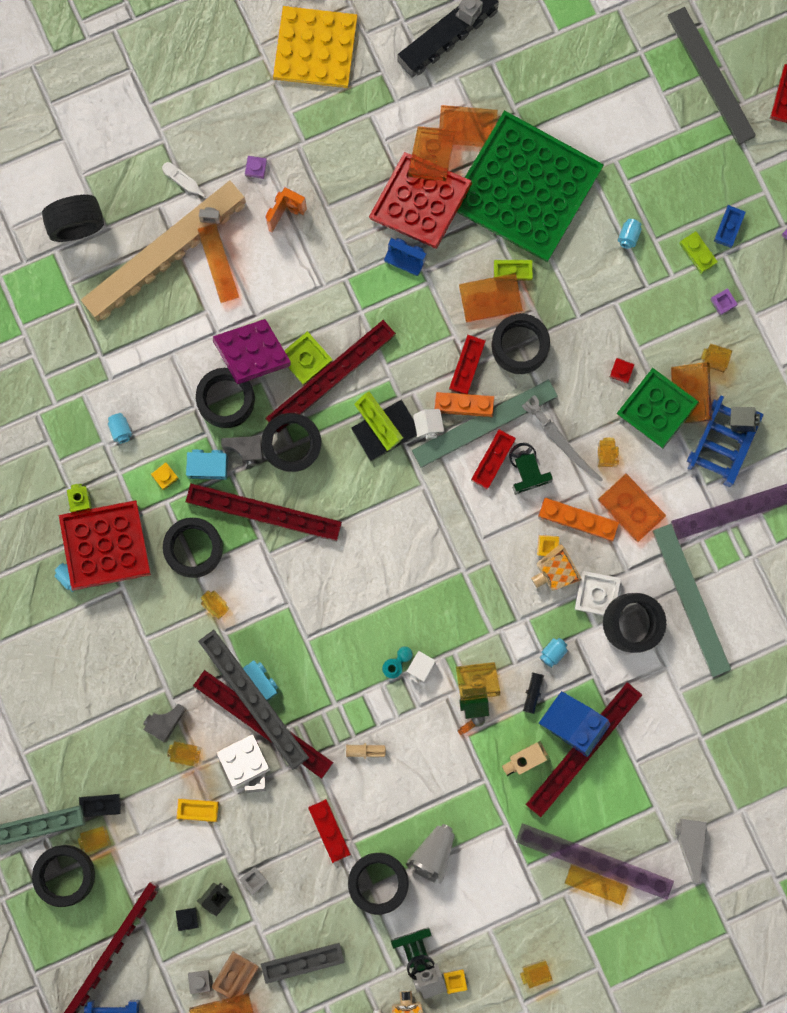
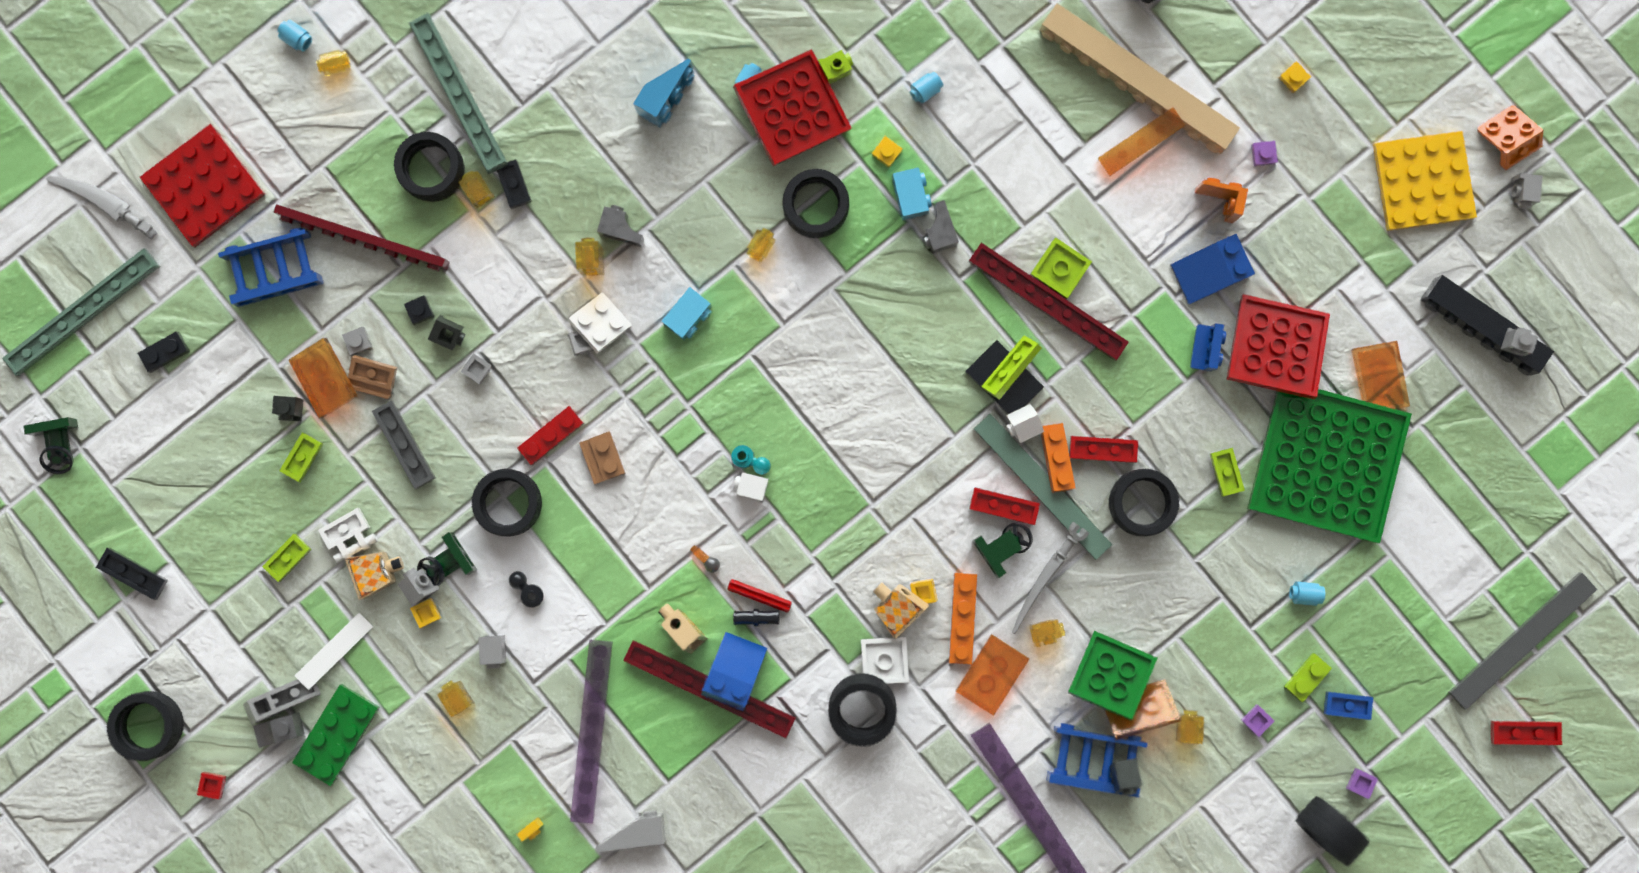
camera: 75 degrees right, 5 degrees up
white piece [162,162,206,198] -> none
yellow tile [177,799,219,822] -> none
dark red plate [185,483,342,542] -> none
dark red plate [193,670,334,779] -> none
black tyre [195,367,255,428] -> none
dark grey tile [198,630,309,770] -> none
light grey plate [199,207,221,224] -> none
magenta plate [213,319,291,385] -> none
black tyre [261,413,321,472] -> none
tan axle [346,743,386,759] -> none
light grey cone [406,824,455,884] -> none
clear orange tile [408,126,455,181] -> none
clear yellow tile [456,662,500,700] -> none
clear orange tile [459,273,523,322] -> none
dark green brick [459,688,489,719] -> none
medium azure brick [539,638,568,668] -> none
clear yellow tile [564,864,628,905] -> none
red plate [609,358,635,383] -> none
sand green tile [652,524,731,677] -> none
none -> light grey brick [478,635,506,669]
none -> black plate [509,571,544,608]
none -> yellow plate [517,817,543,841]
none -> medium nougat plate [579,431,626,485]
none -> dark azure slope [633,59,695,128]
none -> red axle [727,579,792,613]
none -> blue slope [1170,234,1255,305]
none -> yellow plate [1278,61,1311,93]

